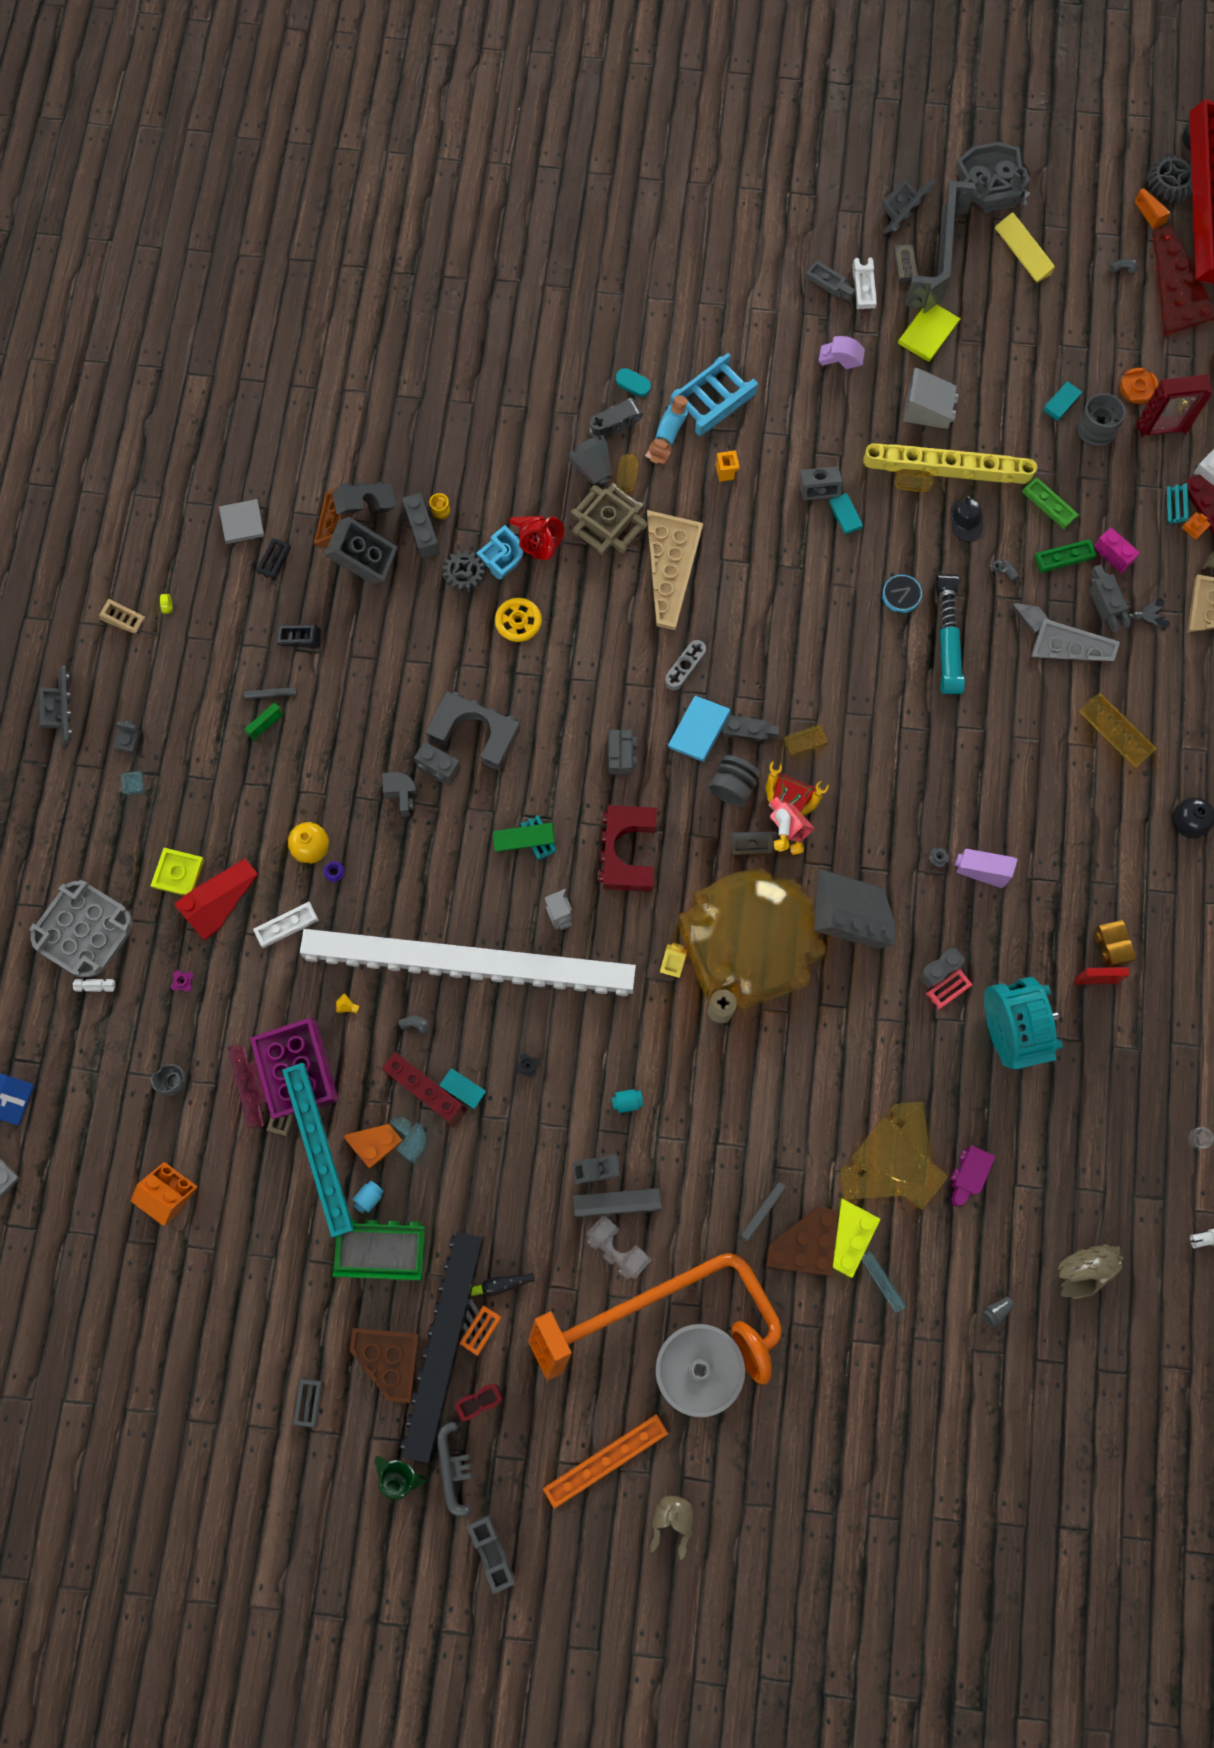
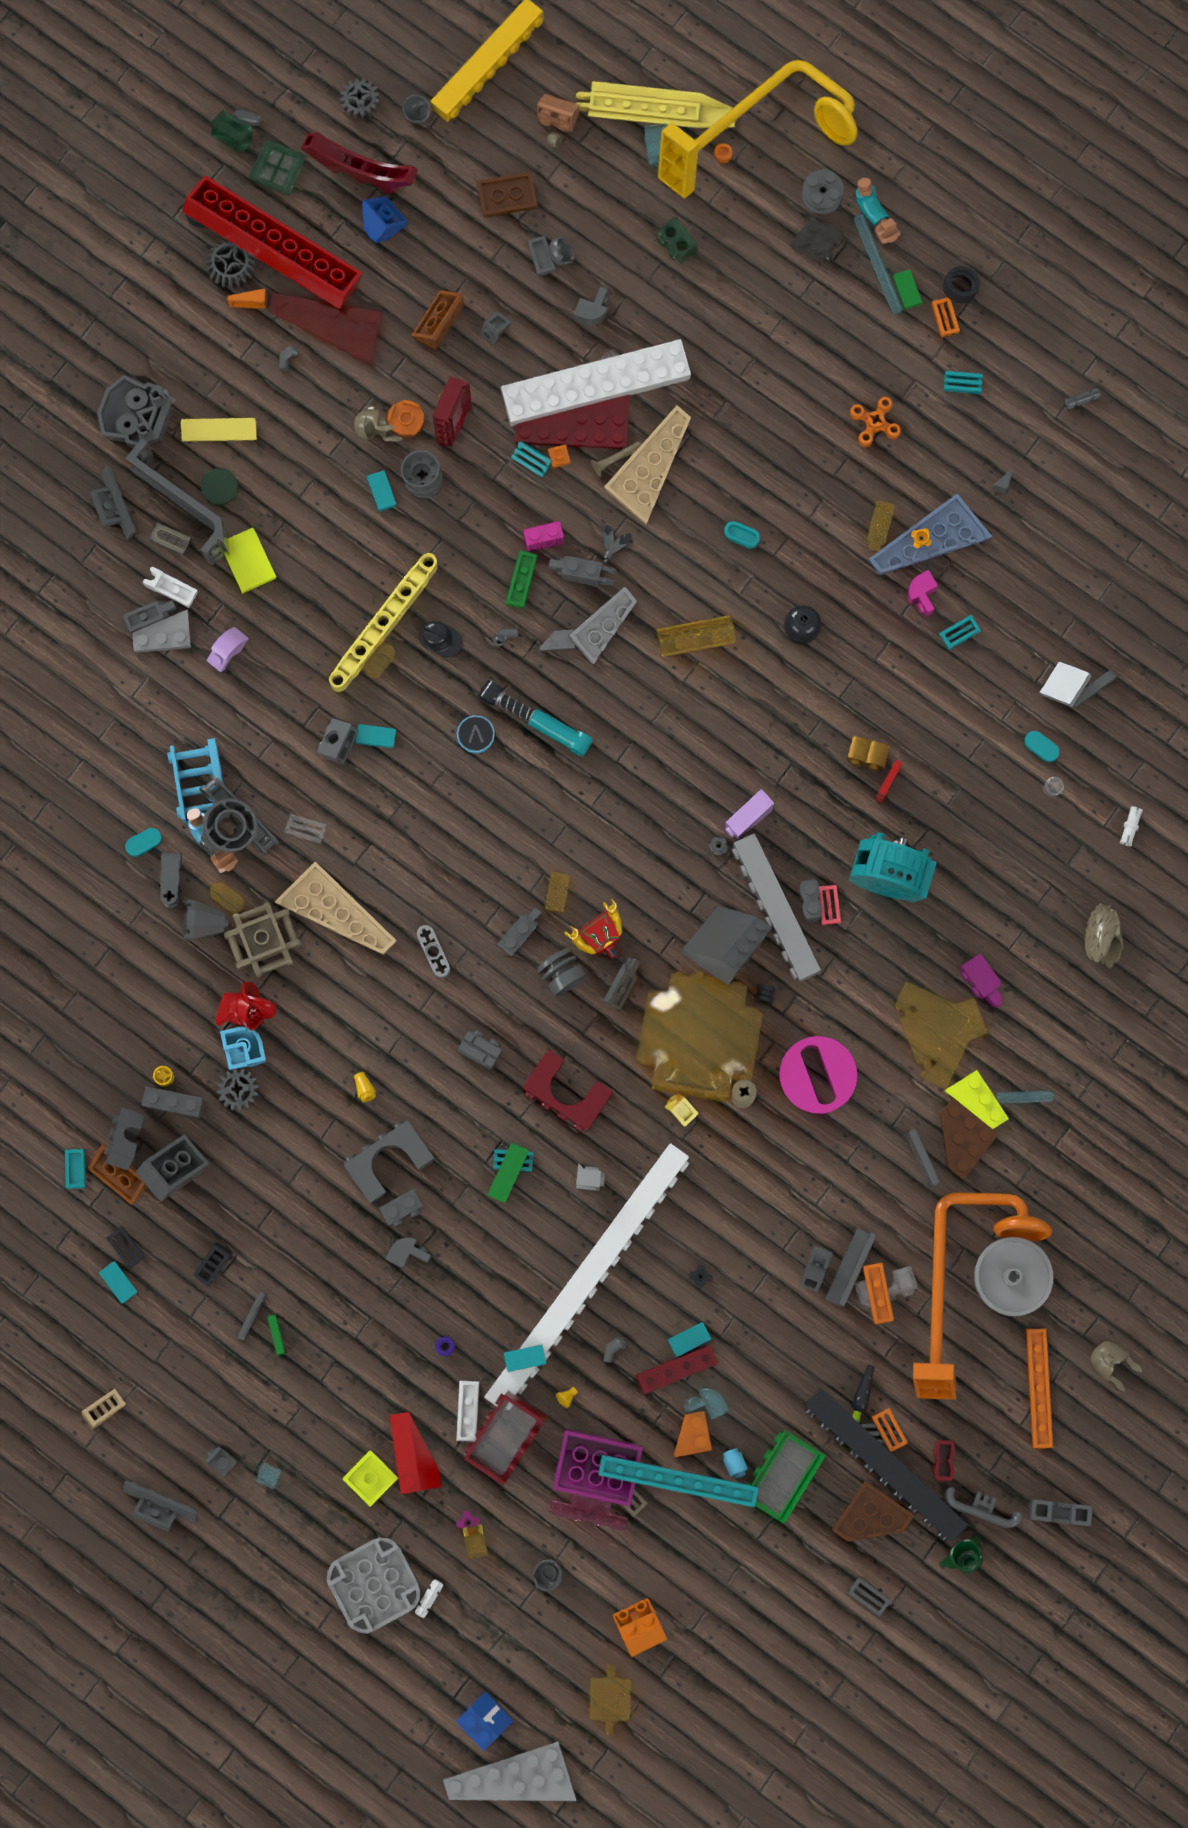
camera: 60 degrees left, 5 degrees up
neon yellow tile [160,594,172,614] -> none
light grey tile [219,499,265,544] -> none
yellow cylinder [288,822,329,864] -> none
yellow plate [495,598,542,642] -> none
teal brick [611,1089,643,1113] -> none
medium azure tile [668,696,731,762] -> none
light orange brick [715,450,740,482] -> none
torso [769,797,815,855] -> none
light grey slope [903,368,959,429] -> none
dark grey cone [981,1296,1015,1327] -> none
bright green tile [1022,477,1079,530] -> none
none -> teal tile [65,1149,86,1189]
none -> teal tile [99,1261,138,1304]
none -> light grey wing [132,609,191,653]
none -> dark grey piece [199,775,279,856]
none -> clear green tile [201,468,239,506]
none -> clear tile [284,814,327,843]
none -> dark tan hair [354,406,403,442]
none -> yellow cone [354,1072,376,1102]
none -> clear yellow brick [463,1524,488,1559]
none -> window [464,1390,548,1486]
none -> teal tile [504,1345,546,1372]
none -> clear yellow plate [589,1664,631,1735]
none -> light grey brick [732,833,821,983]
none -> black wheel [754,984,776,1004]
none -> dark pink piece [780,1036,857,1114]
none -> orange tile [863,1263,894,1325]

